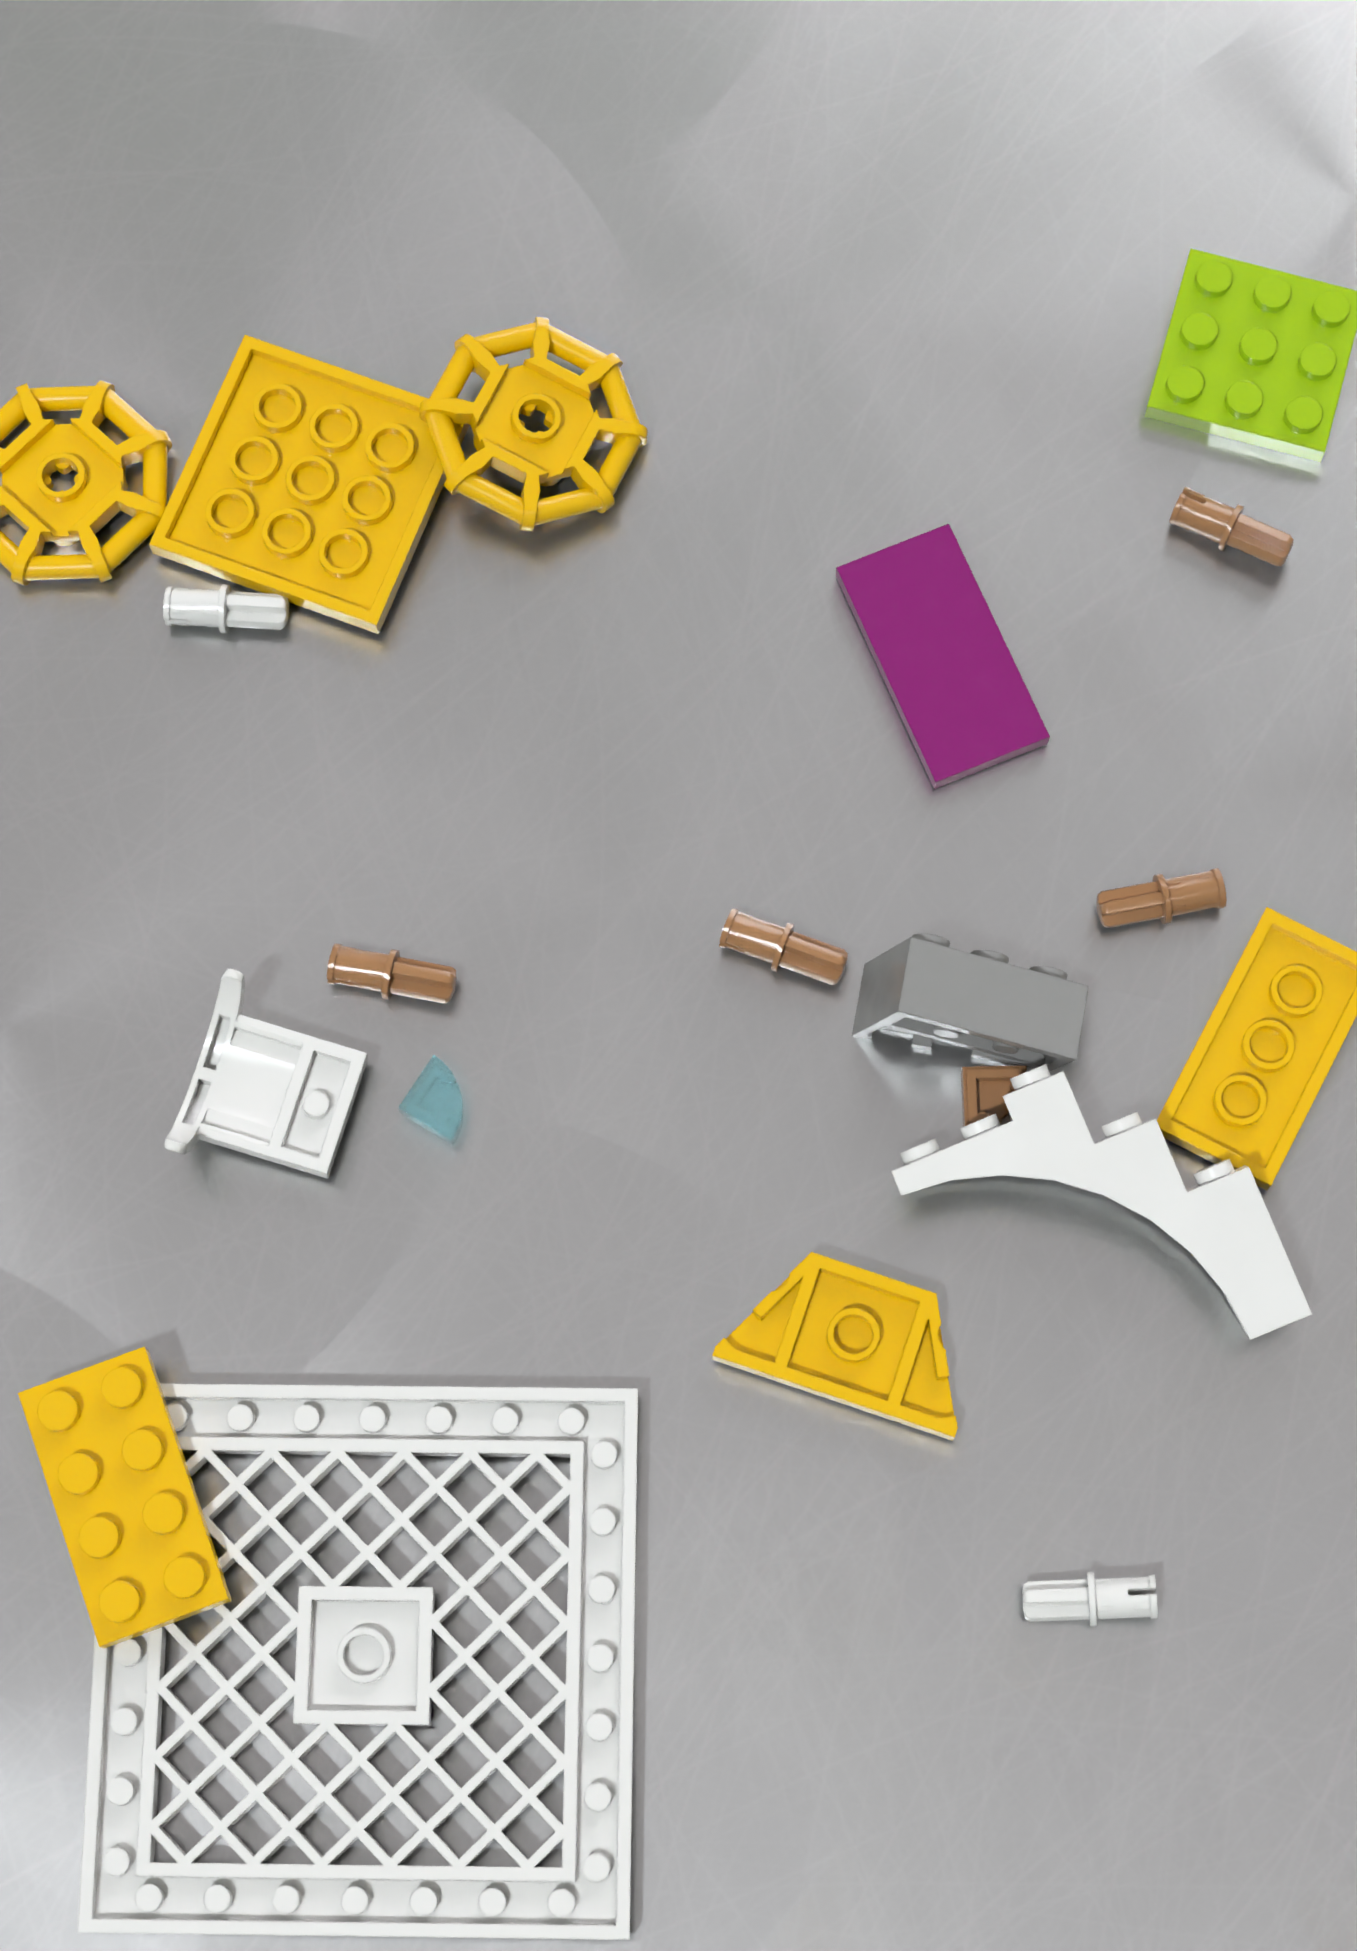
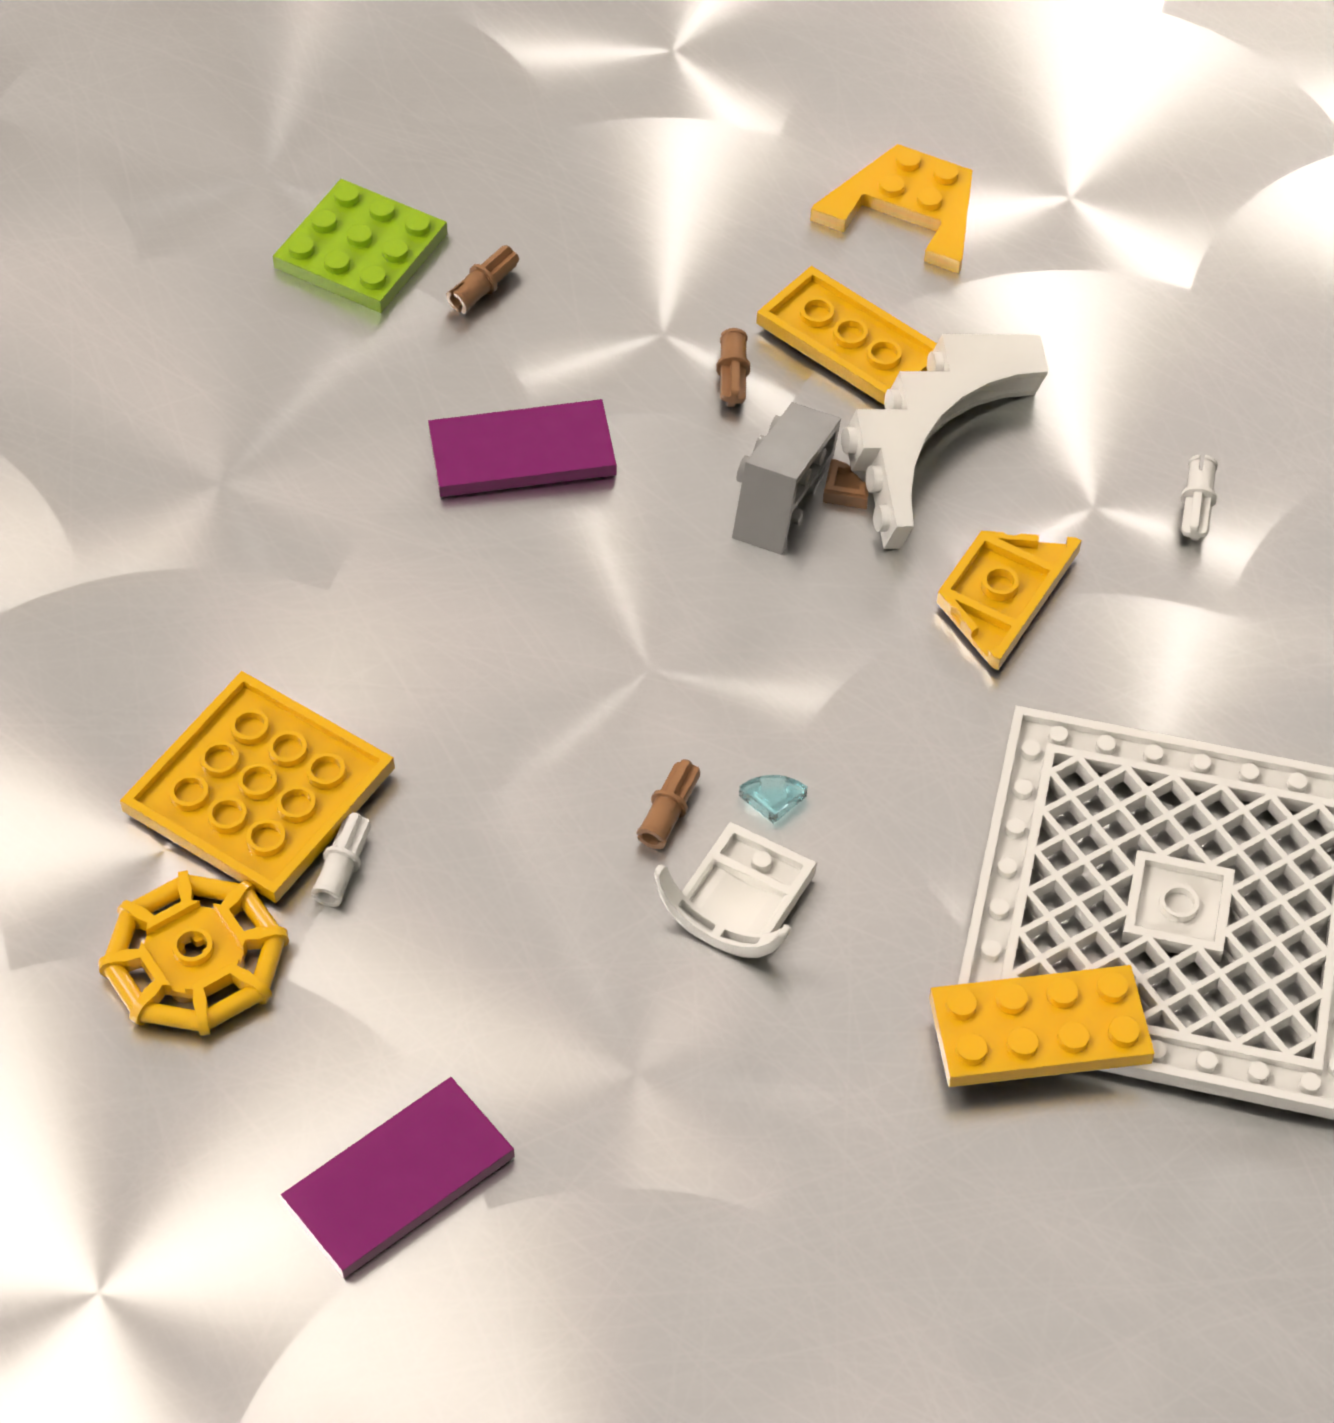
camera: 80 degrees left, 20 degrees down
yellow plate [419,317,648,532] -> none
medium nougat axle [719,908,848,985] -> none

